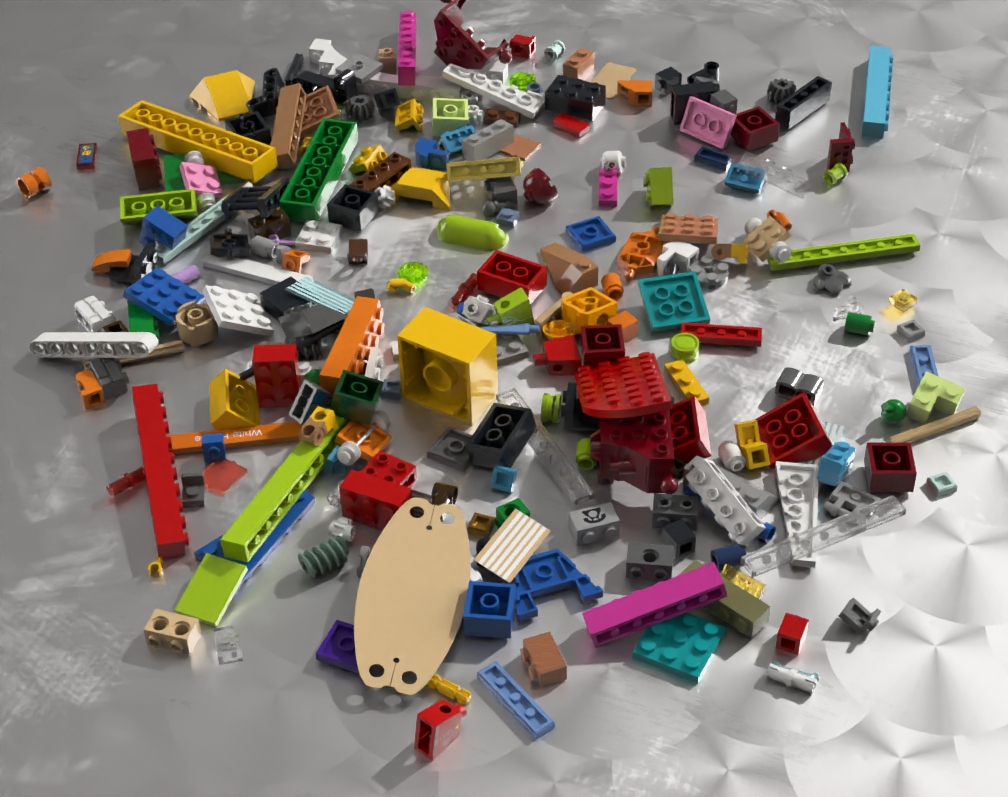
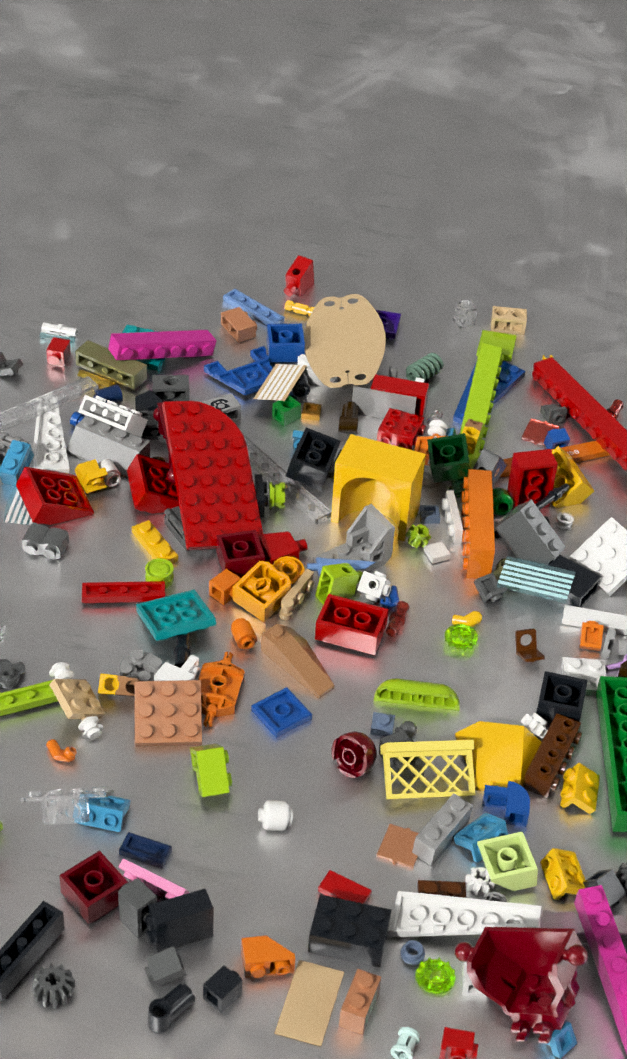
camera: 165 degrees right, 0 degrees up
dark pink plate [599,169,617,206] -> none

